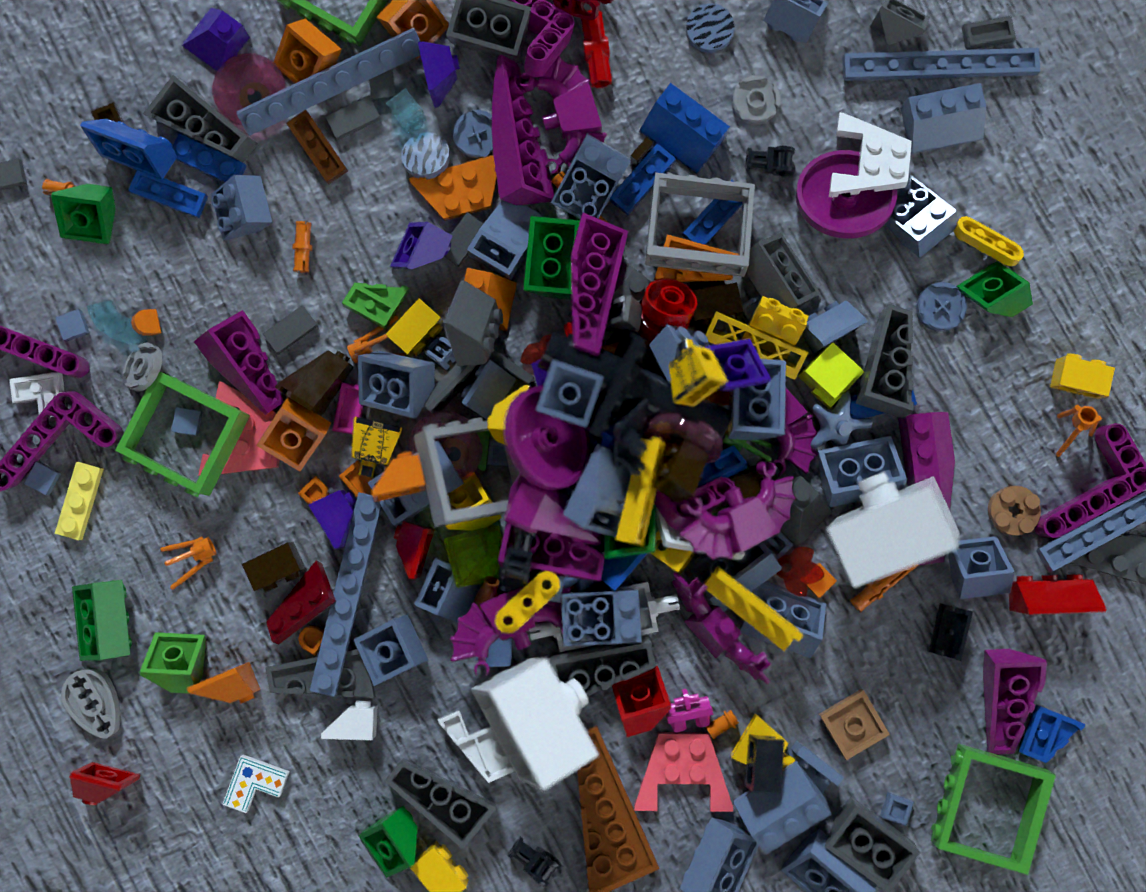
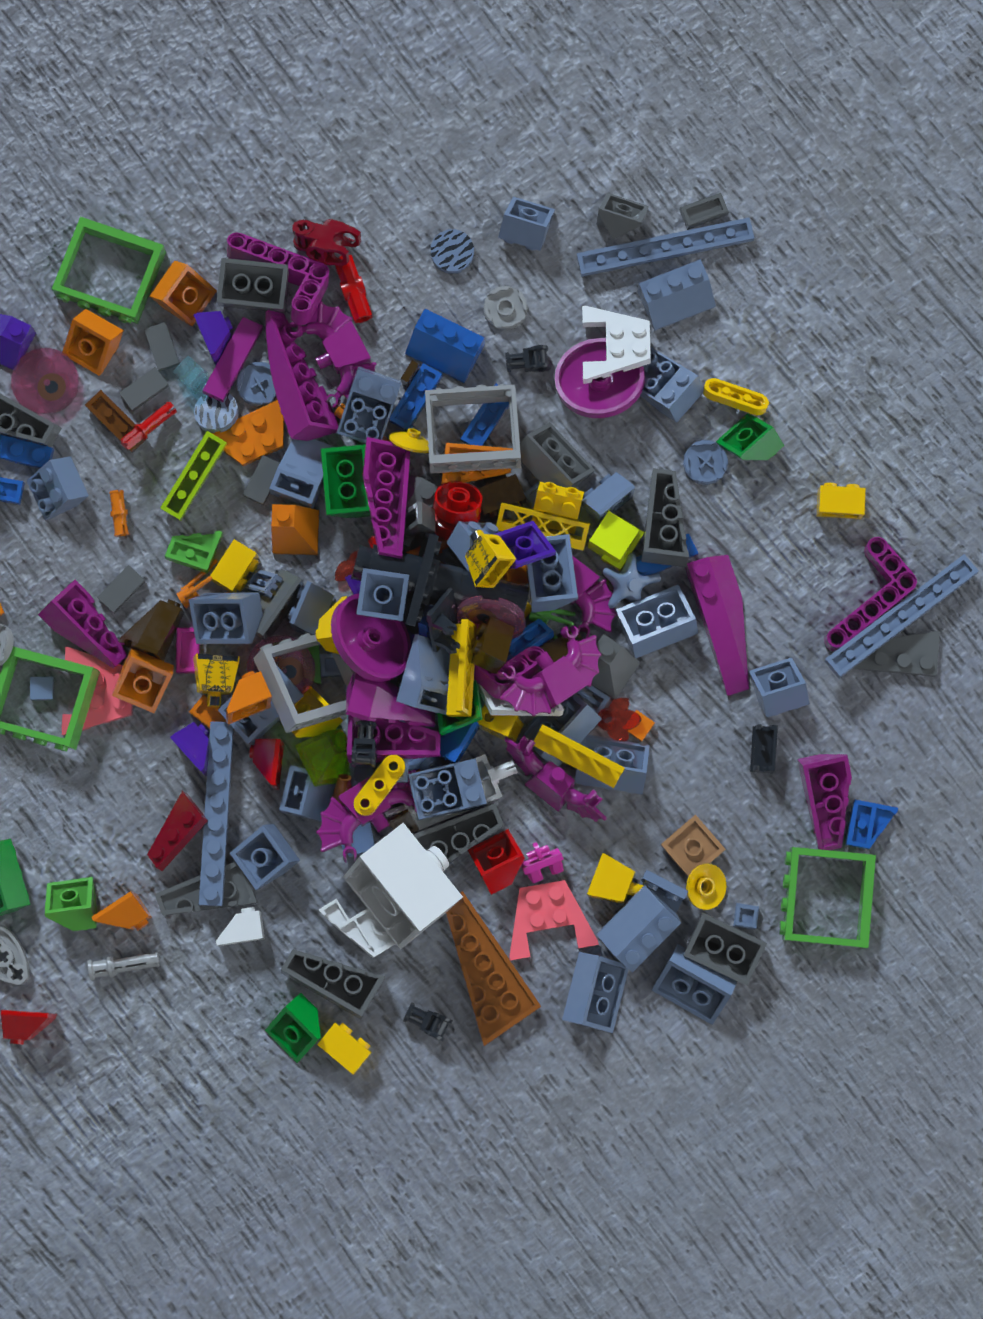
camera: 10 degrees left, 5 degrees down
orange plant [160,536,217,590] -> none
white tile [222,755,290,813] -> none
sand blue plate [236,28,420,136] -> none
dark brown brick [242,542,306,593] -> none
orange tile [298,476,329,504] -> none
orange tile [299,625,324,656] -> none
dark purple slope [390,222,453,270] -> none
dark grey slope [443,281,503,366] -> none
dark grey tile [489,349,535,386] -> none
orange pin [706,710,739,739] -> none
black hinge [745,734,784,794] -> none
white brick [827,472,959,587] -> none
orange pin [850,563,919,613] -> none
medium nougat plate [988,486,1041,535] -> none
red slope [1008,574,1106,614] -> none
orange plant [1056,405,1102,457] -> none
none -> light grey pin [88,952,160,981]
none -> red axle [121,402,177,450]
none -> lime brick [160,431,228,521]
none -> magenta tile [202,317,263,402]
none -> dark brown tile [387,808,419,833]
none -> yellow dish [389,428,429,453]
none -> yellow dish [686,863,727,910]

